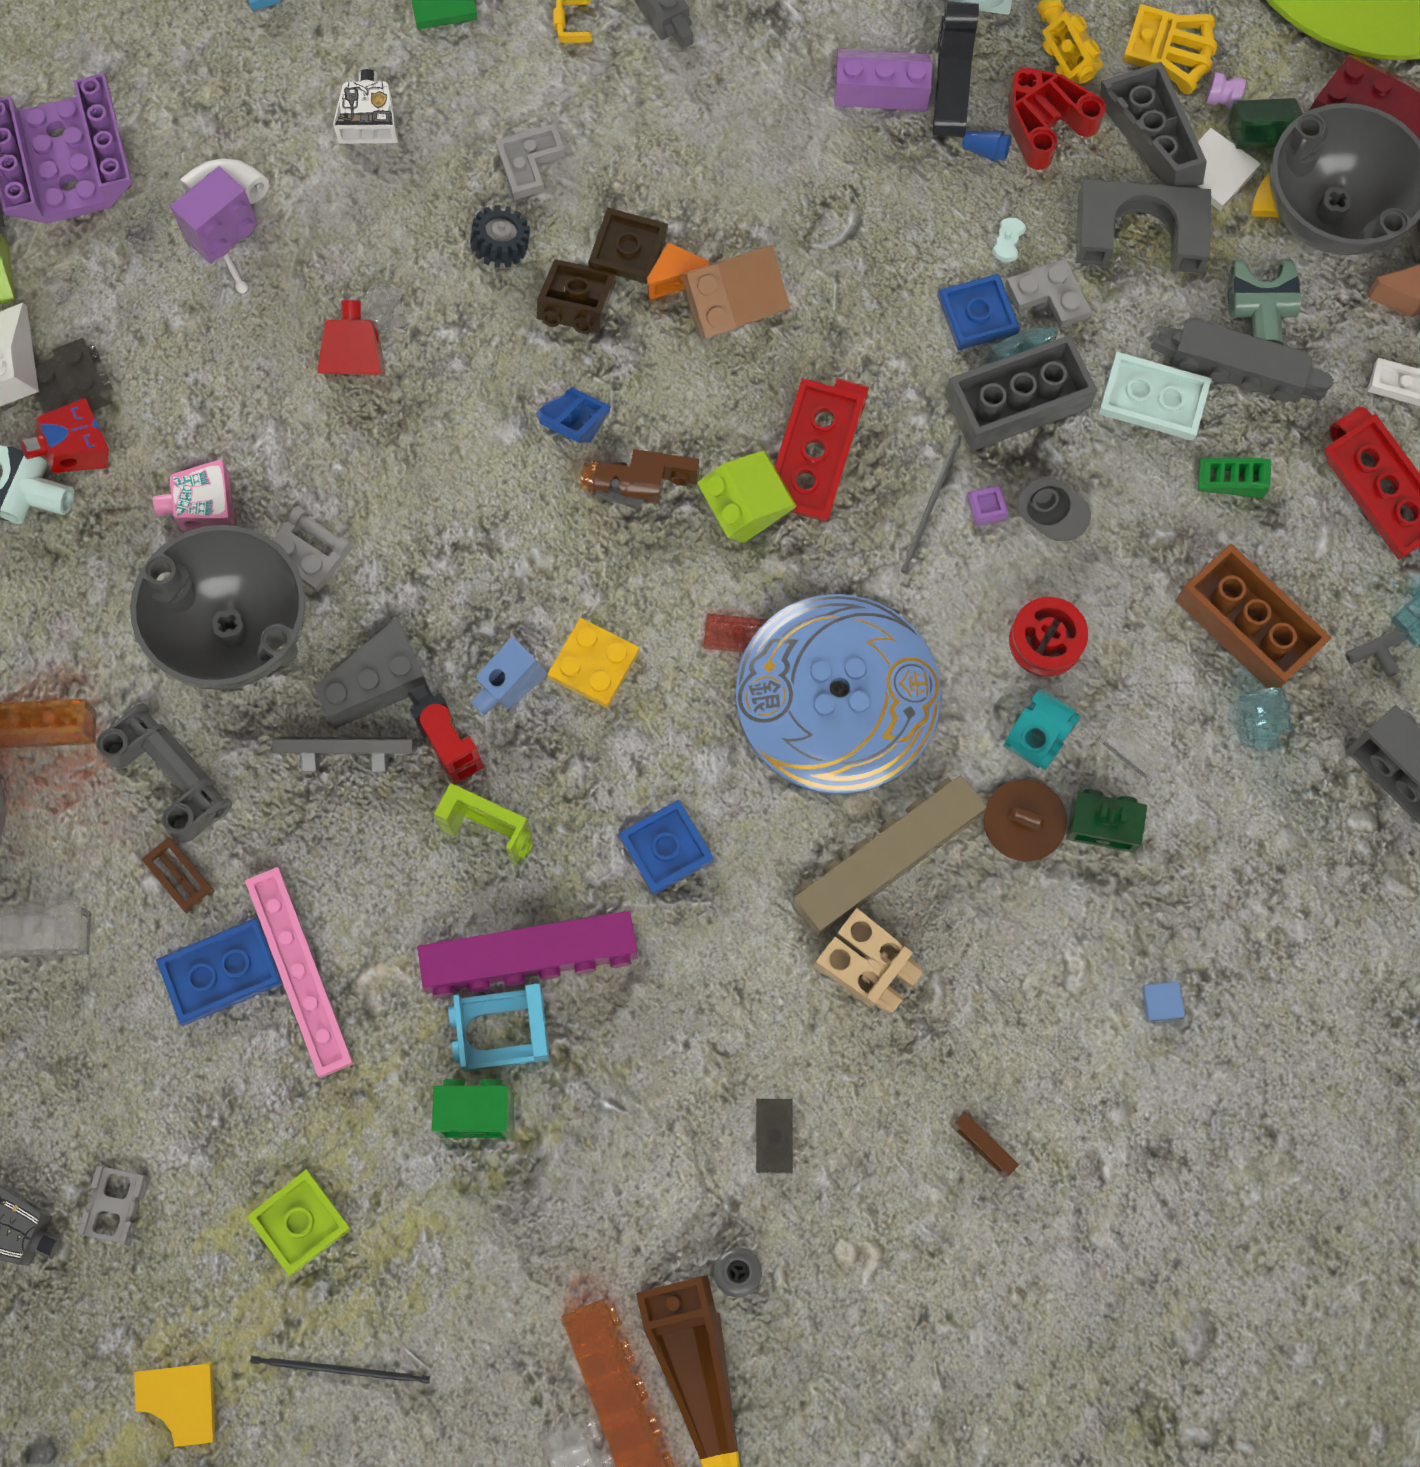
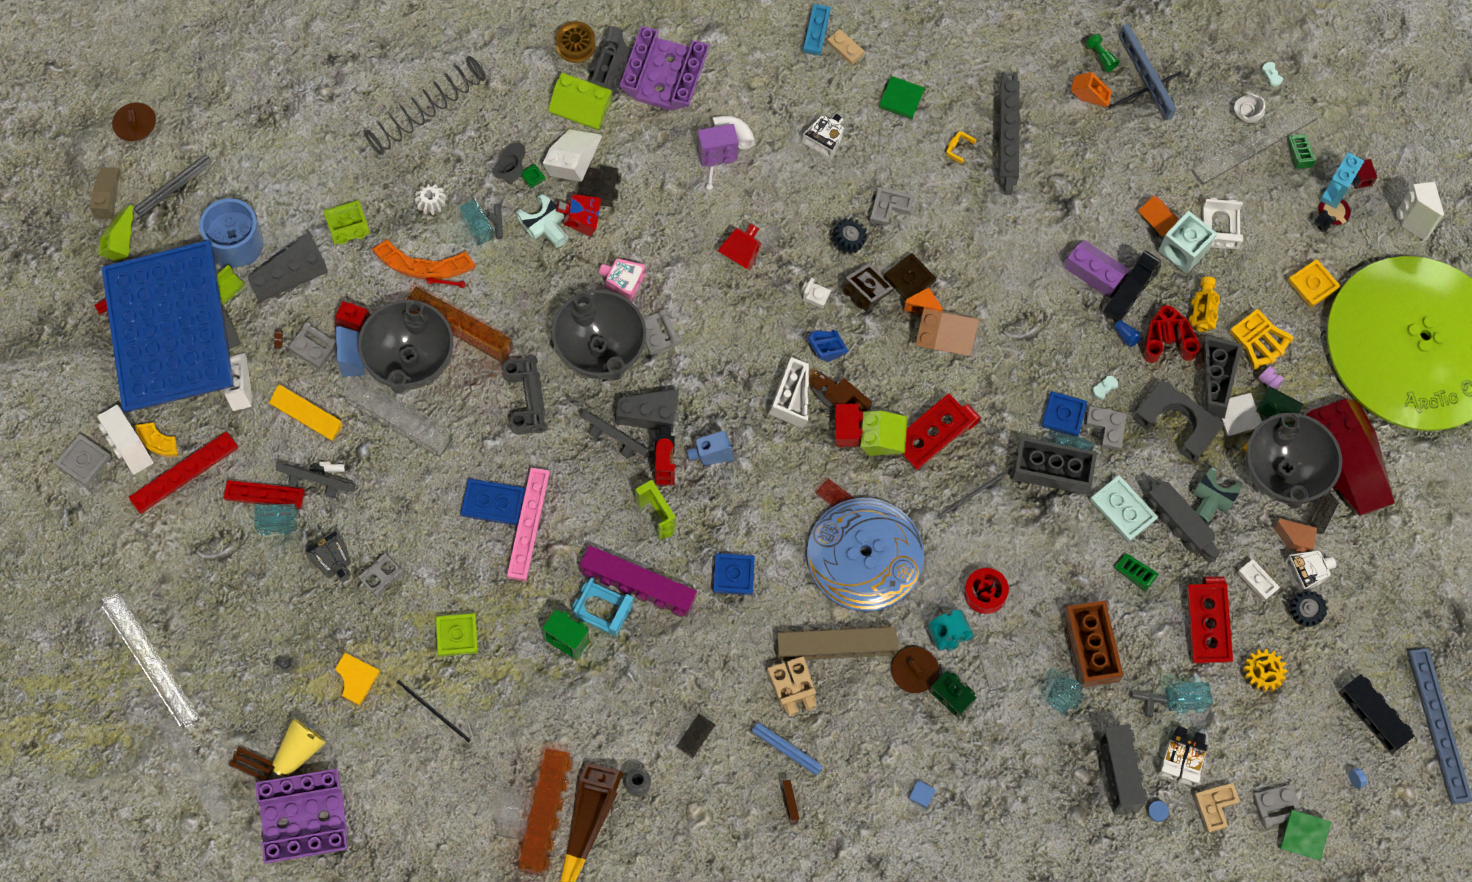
camera: 30 degrees right, 5 degrees down
reddish brown tile [141,837,215,914] -> none
yellow plate [547,618,640,709] -> none
medium lavender tile [967,485,1009,526] -> none
dark grey piece [1017,476,1091,542] -> none
none -> medium blue axle [752,723,823,775]
none -> white wedge [768,357,809,428]
none -> white bracket [801,278,831,309]
none -> red brick [836,404,863,447]

